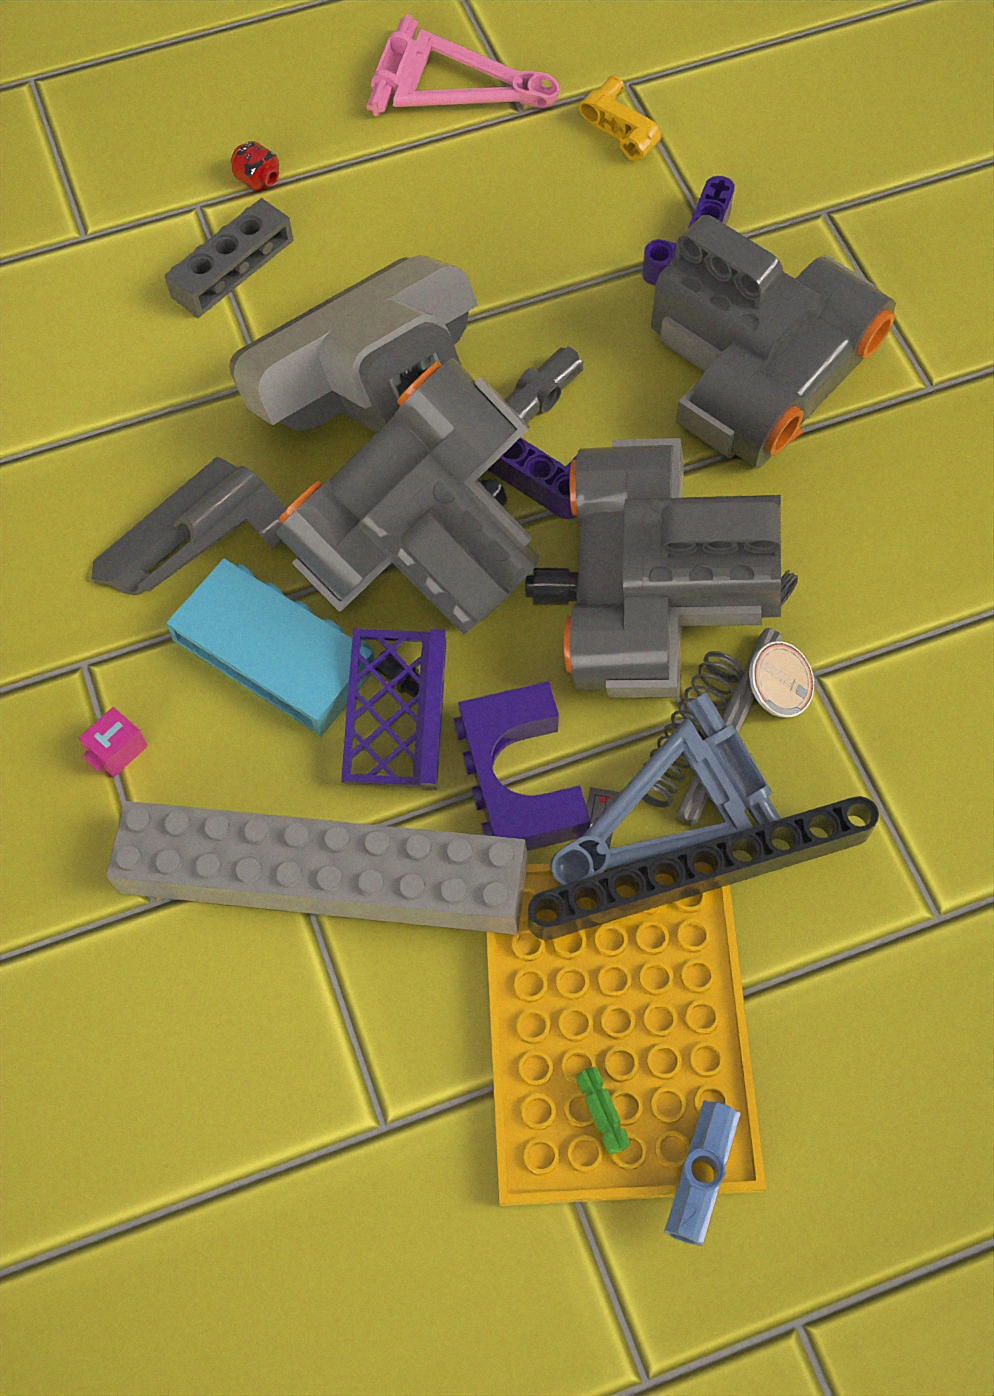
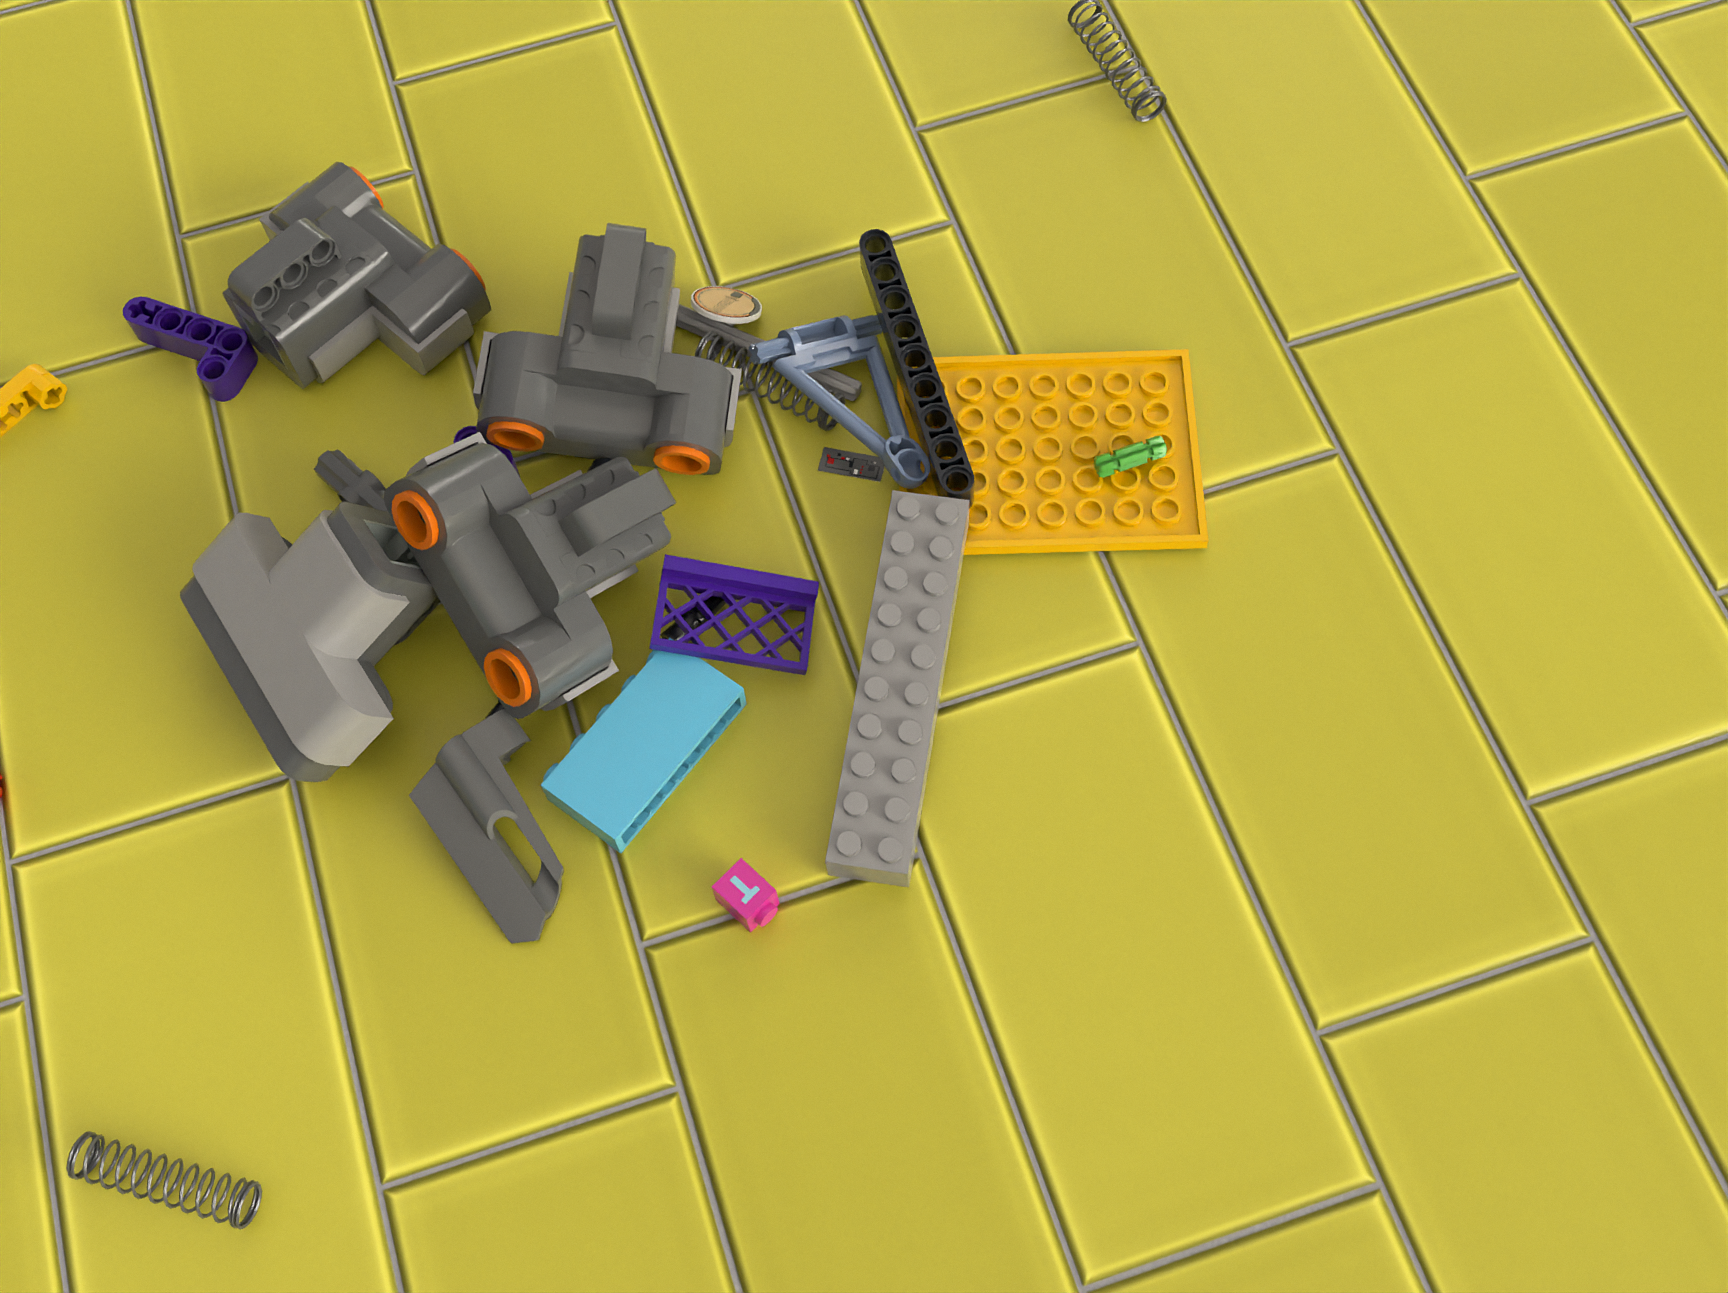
camera: 85 degrees left, 0 degrees up
dark grey brick [165,198,294,318] -> none
dark purple arch [453,681,591,851] -> none
medium blue piece [664,1100,741,1246] -> none

